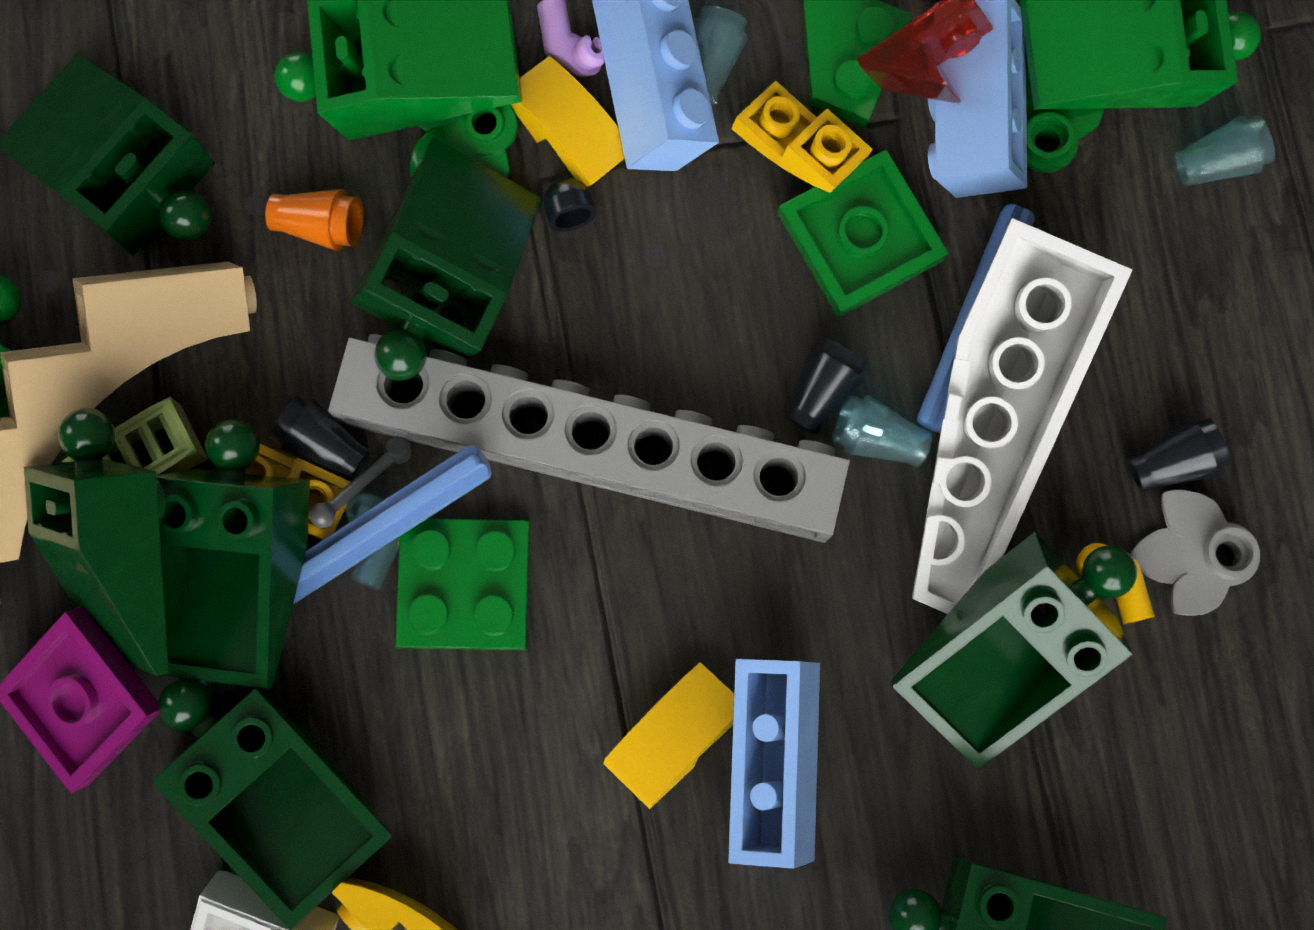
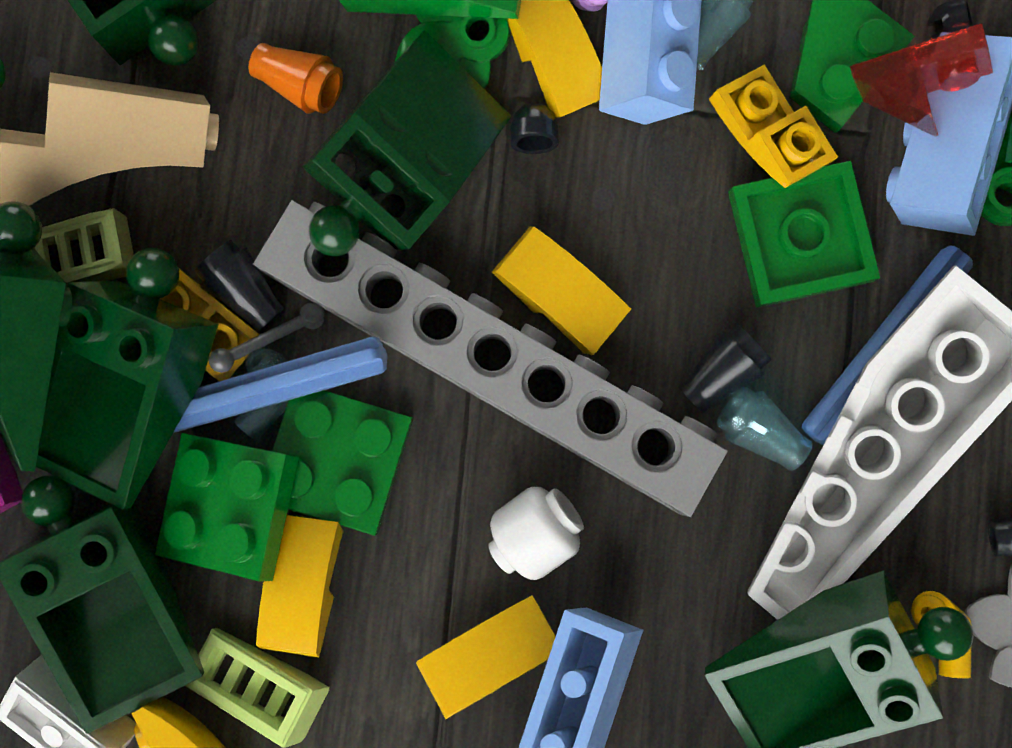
camera: 20 degrees right, 5 degrees up
none -> green plate [155,433,299,581]
none -> yellowish green slope [185,628,329,748]
none -> yellow slope [256,515,343,658]
none -> white head [488,487,584,580]
none -> yellow slope [492,226,631,355]

